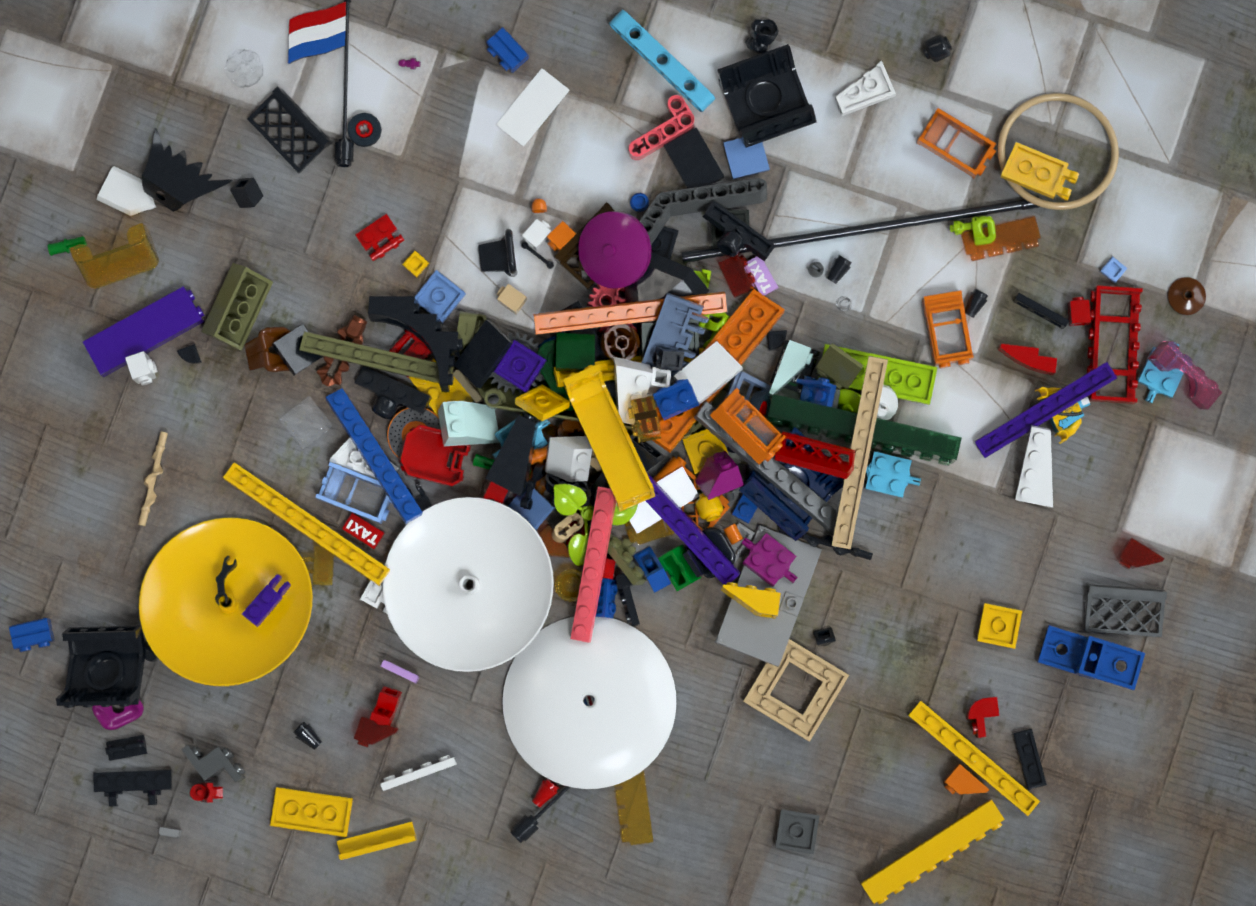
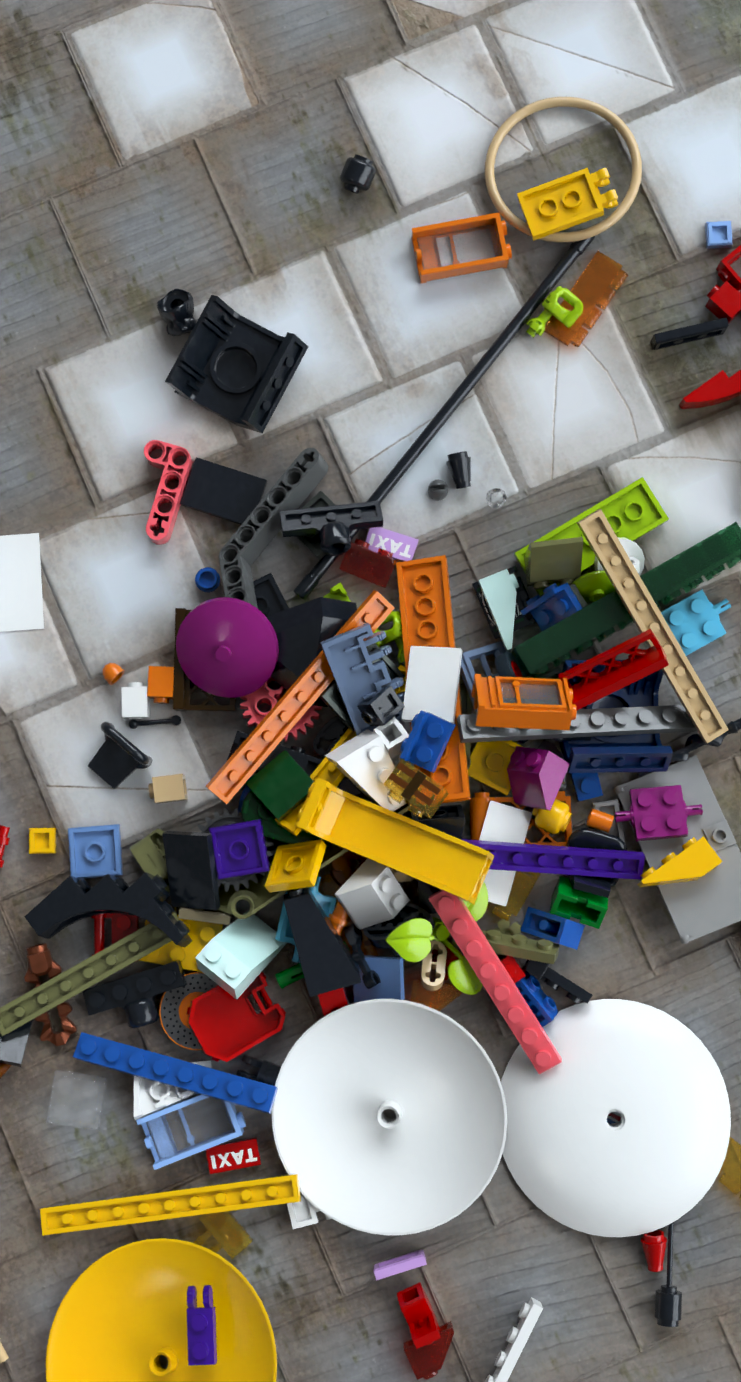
camera: 40 degrees left, 0 degrees up
black piece [215,556,237,605] -> none
clear yellow hat [554,569,582,602] -> none
reddish brown cylinder [600,324,640,361] -> none
medium azure beam [609,10,715,112] -> none
medium blue tile [723,138,770,180] -> none
black tile [768,330,787,351] -> none
white wing [836,61,896,116] -> none
orange door [922,290,974,369] -> none
black cone [965,289,988,318] -> none

